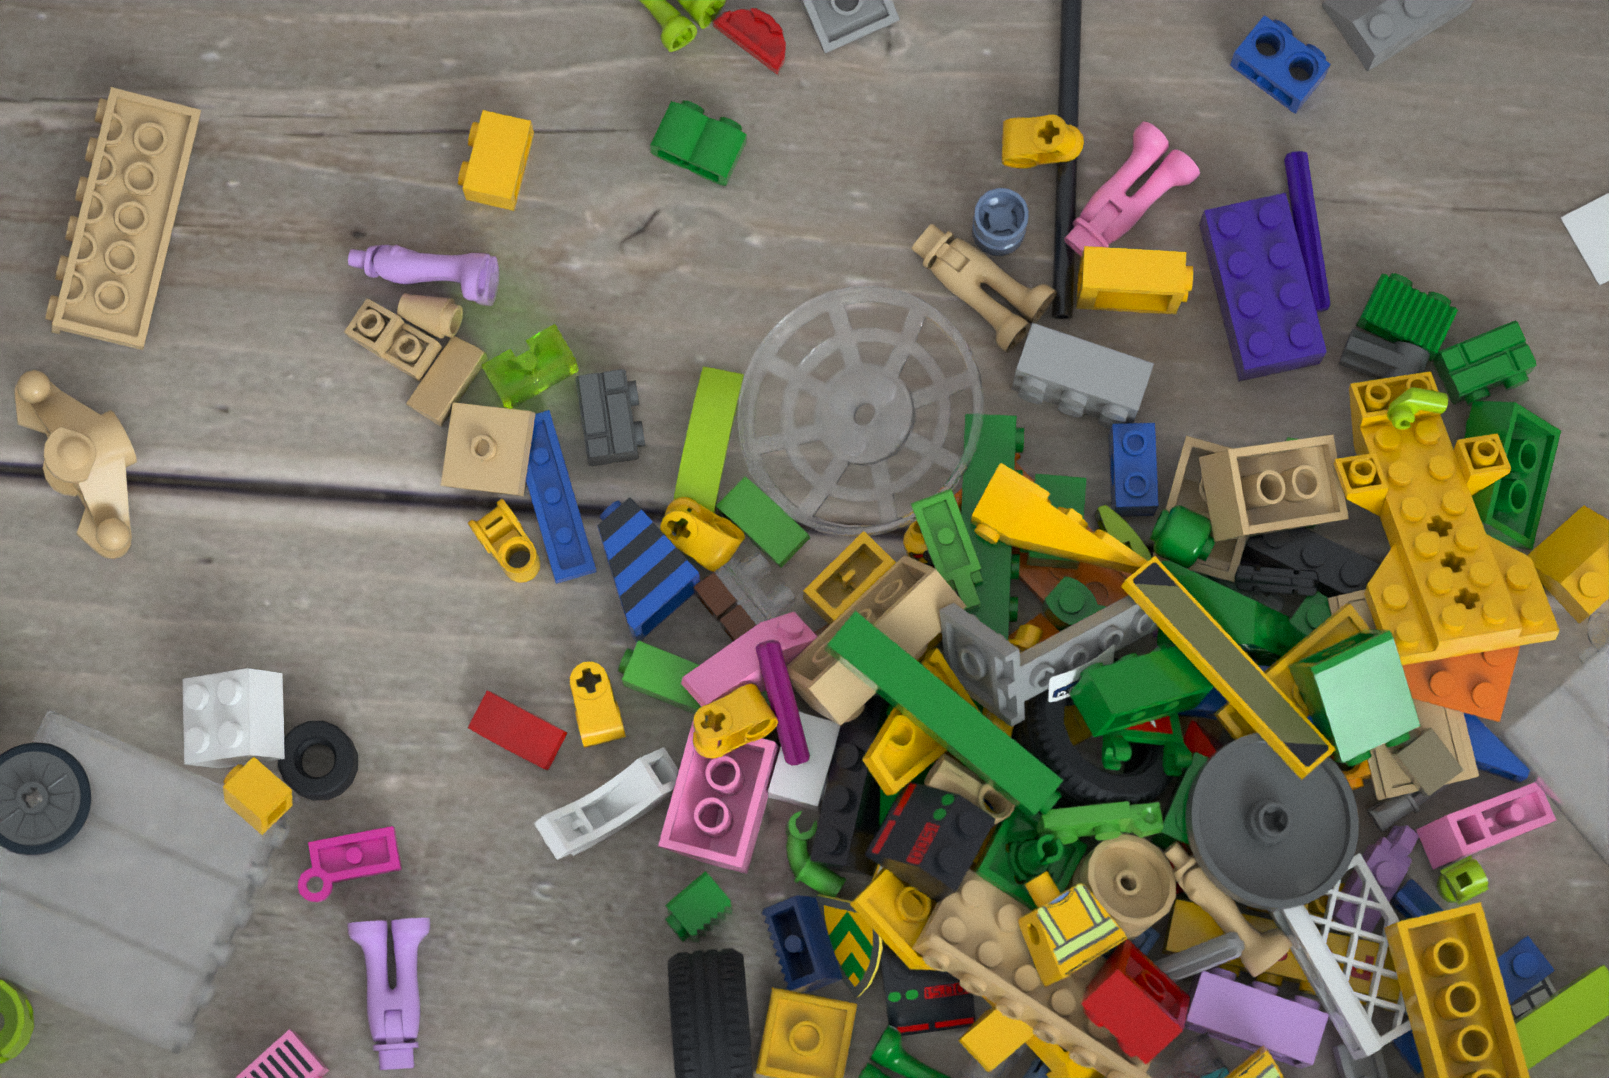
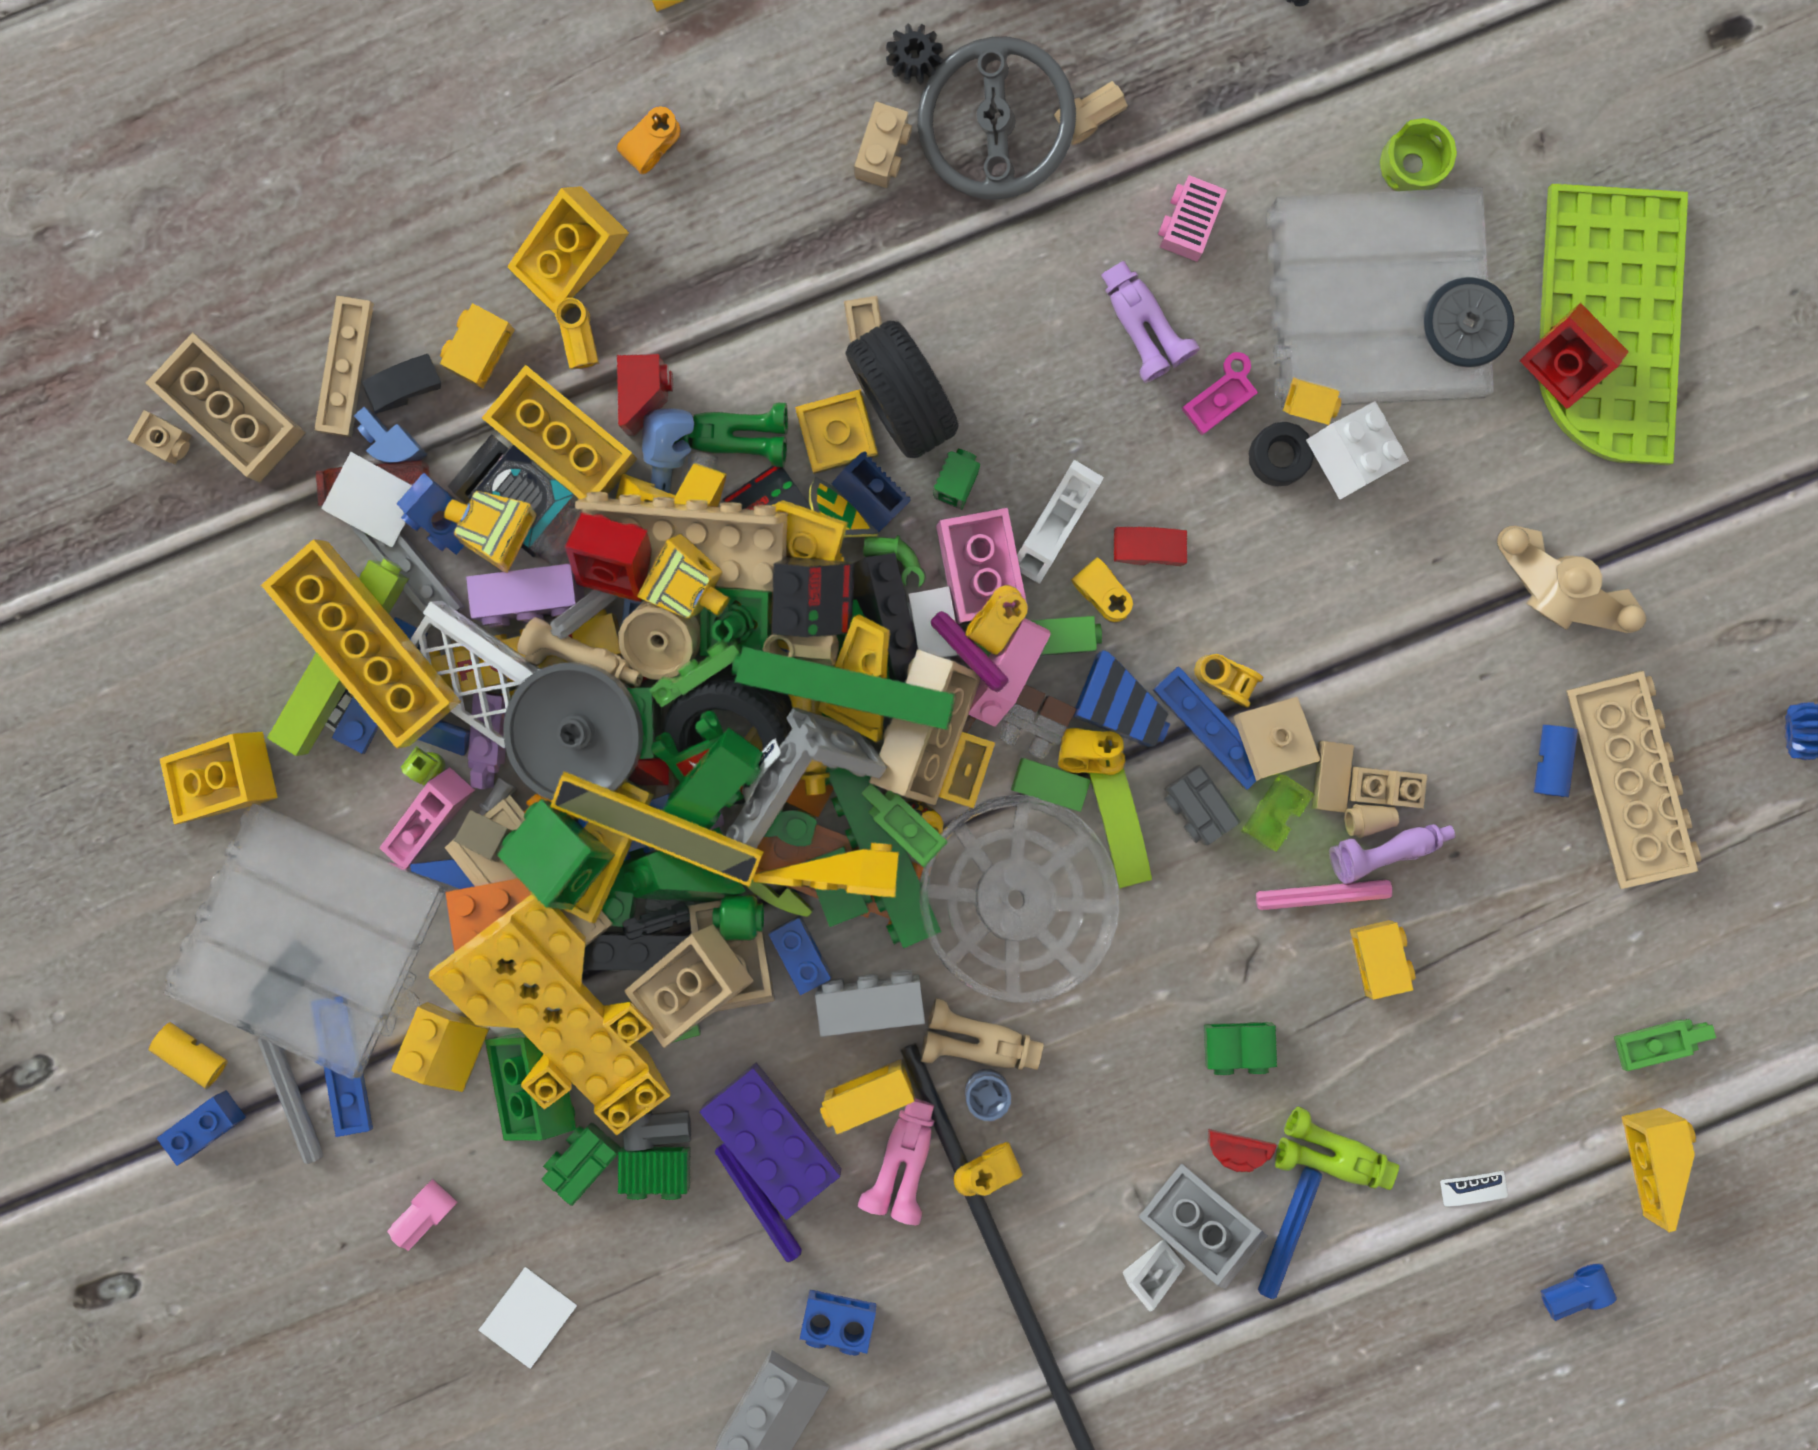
camera: 150 degrees right, 10 degrees up
lime arm [1387,387,1448,430] -> none
none -> bright pink axle [1256,880,1392,910]
none -> blue pin [1533,725,1578,797]

